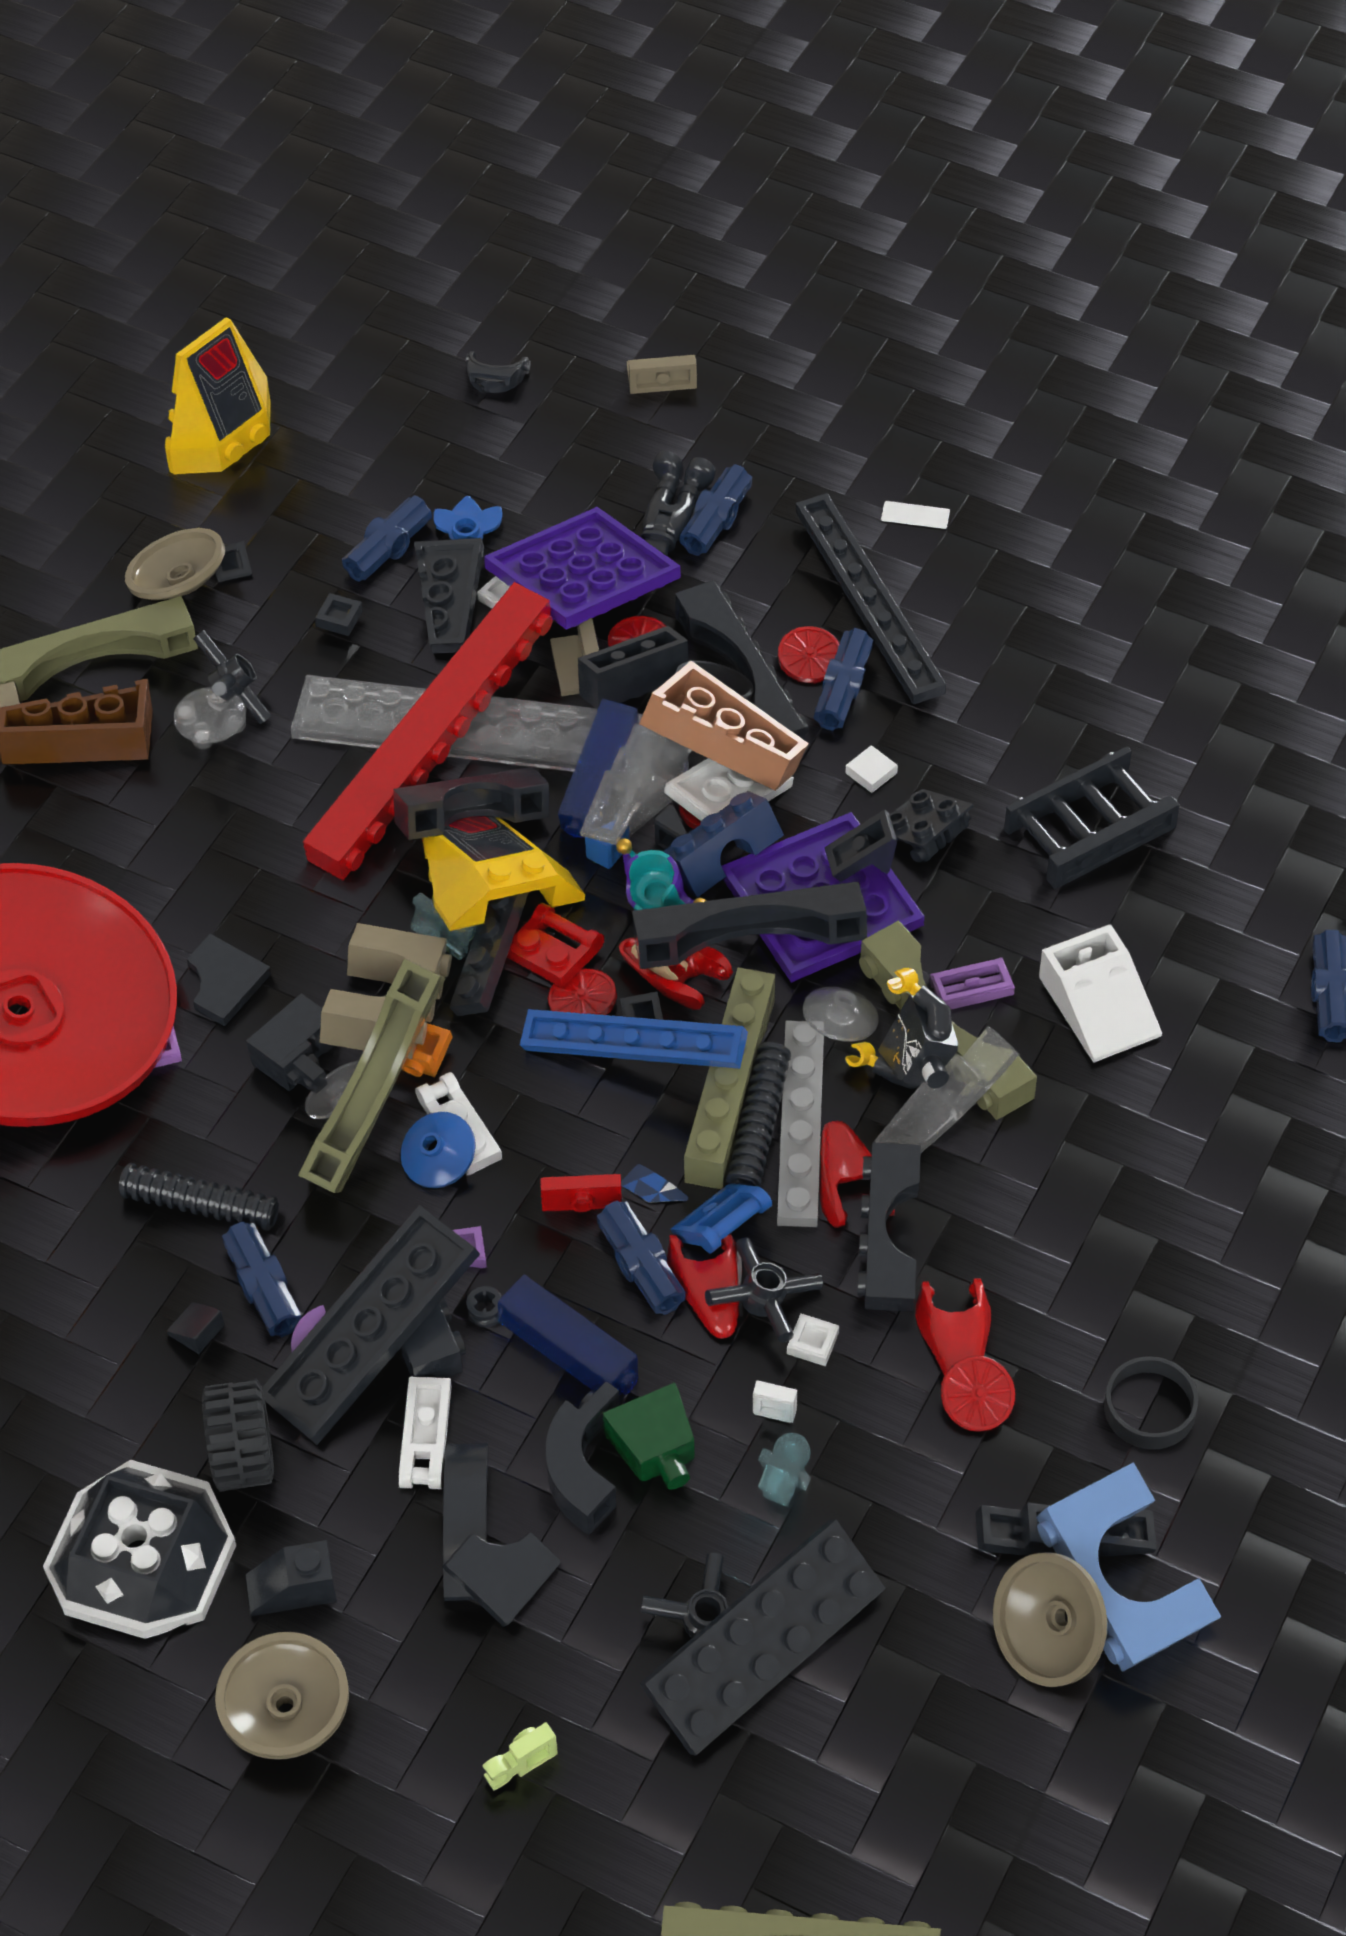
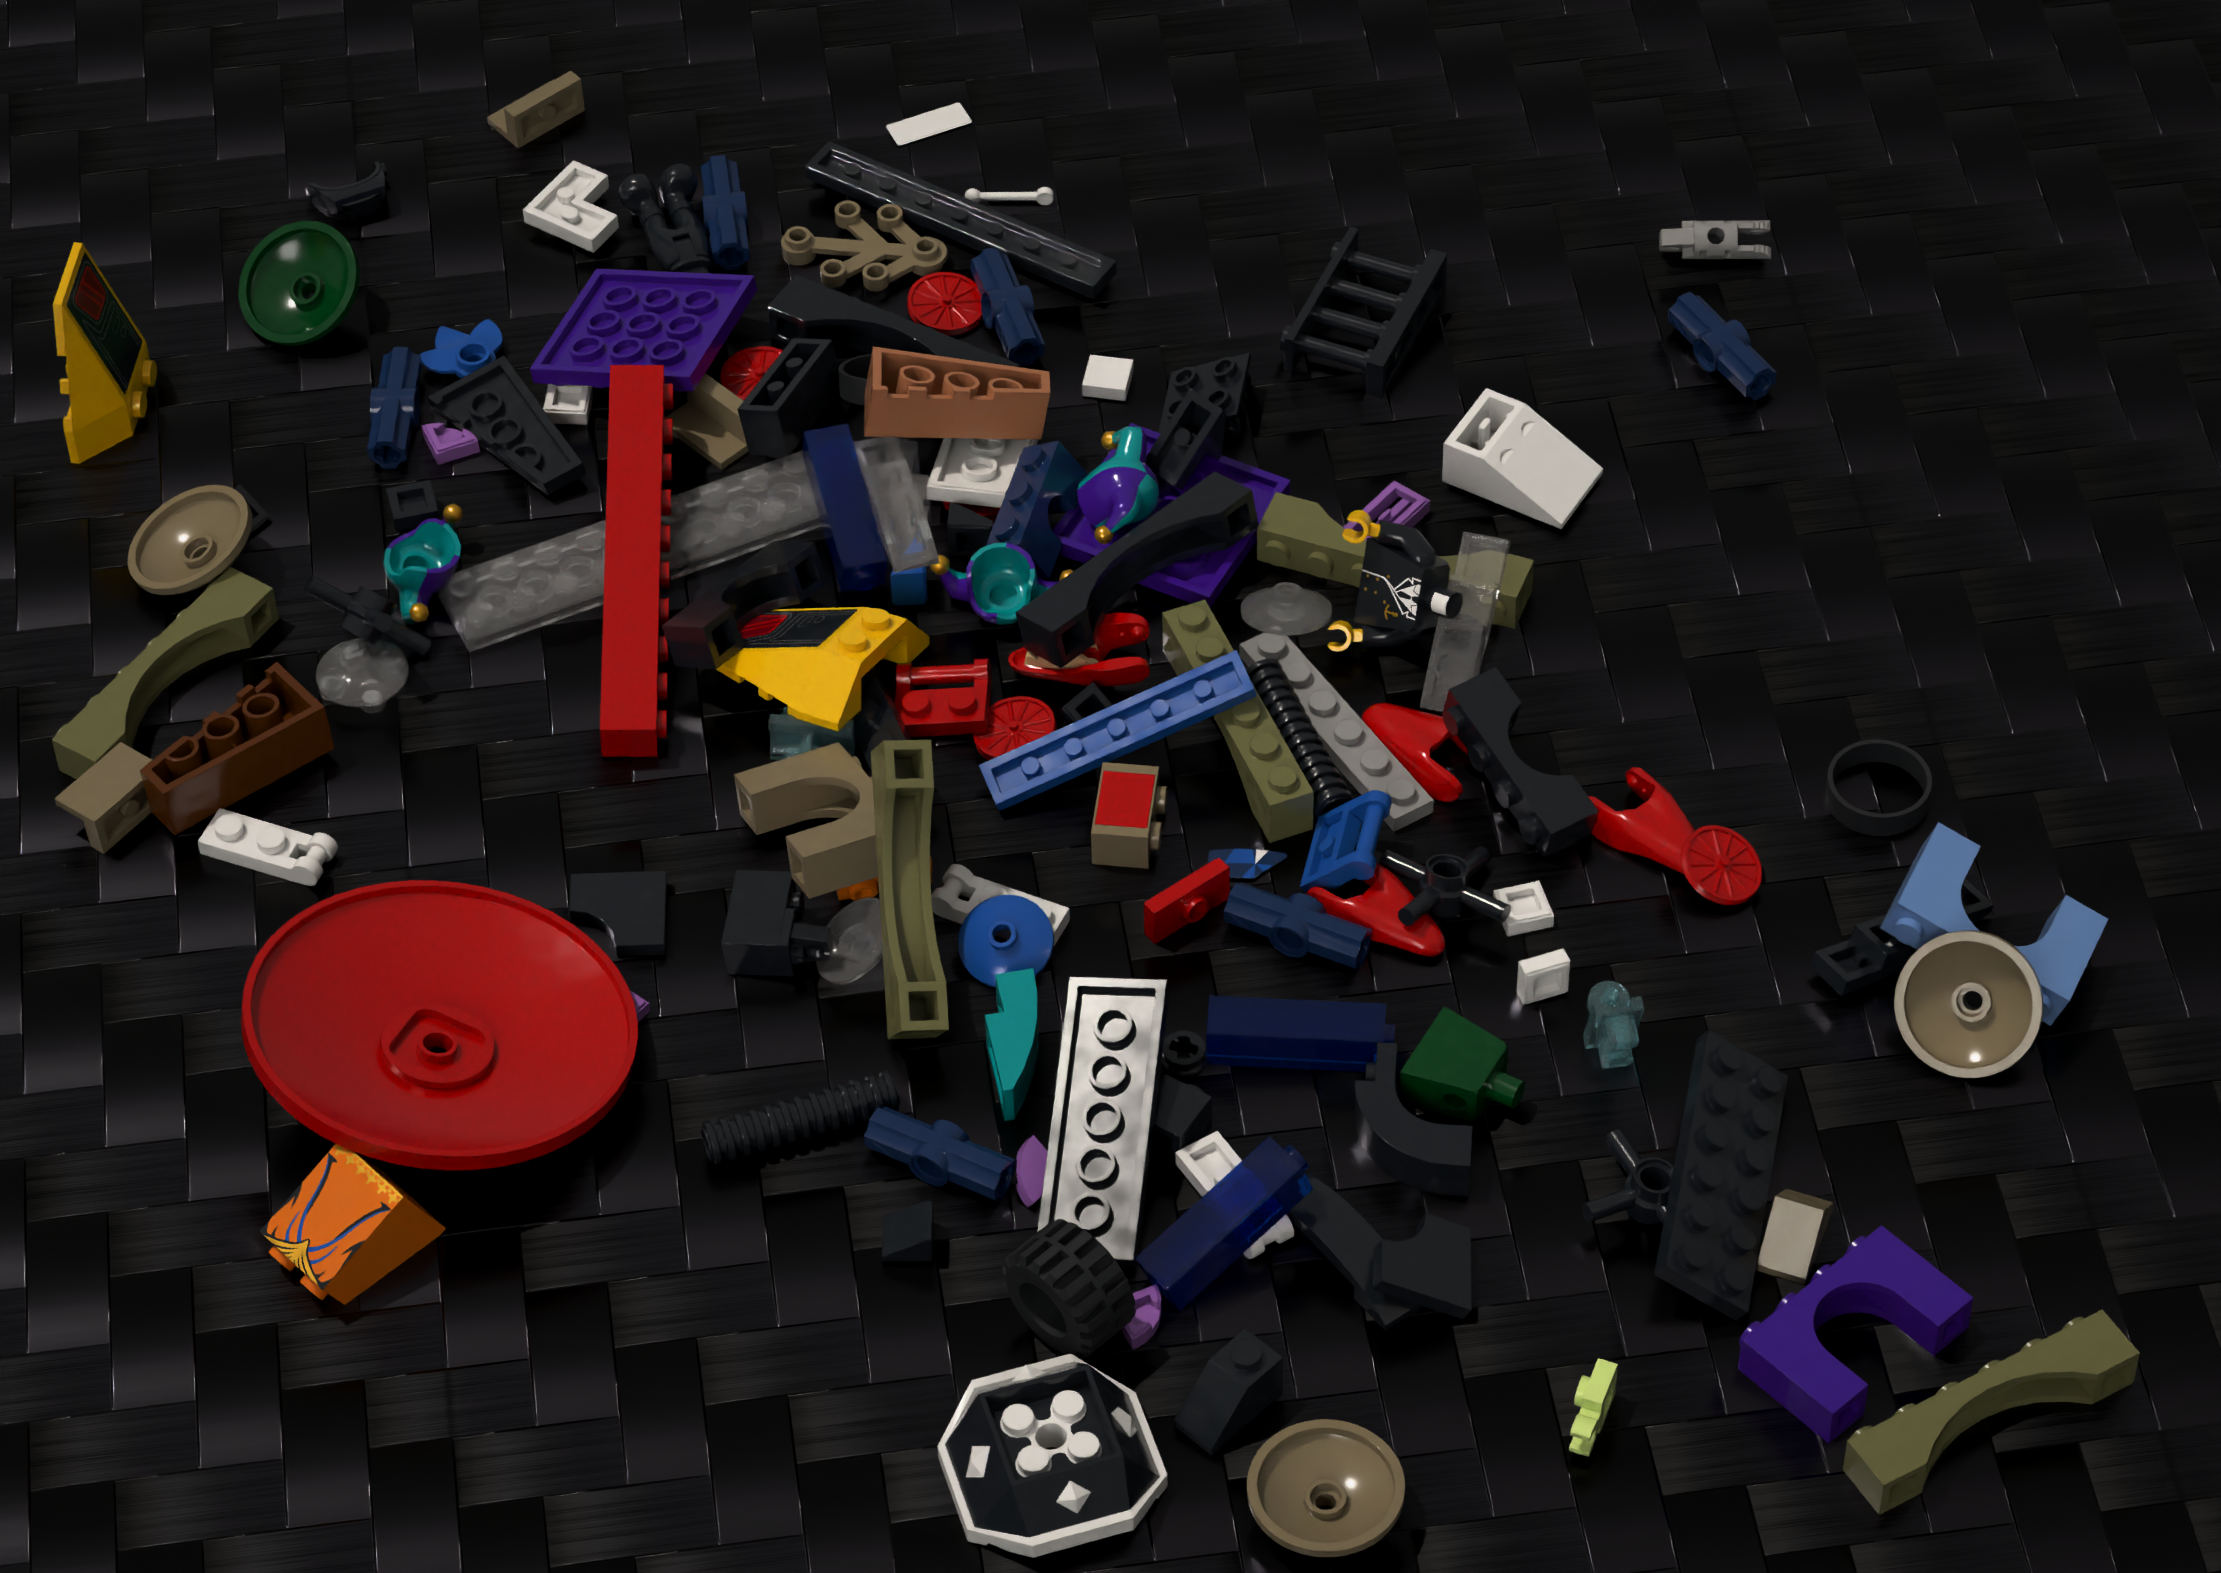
camera: 35 degrees left, 5 degrees down
none -> white plate [198,808,338,886]
none -> dark green dish [238,221,360,346]
none -> teal piece [383,504,463,626]
none -> medium lavender tile [422,423,480,465]
none -> white plate [523,160,619,253]
none -> dark tan plant [781,200,947,292]
none -> white hinge [964,187,1054,205]
none -> teal slope [985,968,1039,1121]
none -> piece [1077,426,1159,544]
none -> brick [1091,762,1168,869]
none -> medium lavender tile [1121,1284,1161,1350]
none -> clear blue brick [1135,1136,1313,1311]
none -> dark purple arch [1738,1225,1973,1444]
none -> dark tan slope [1756,1189,1834,1285]

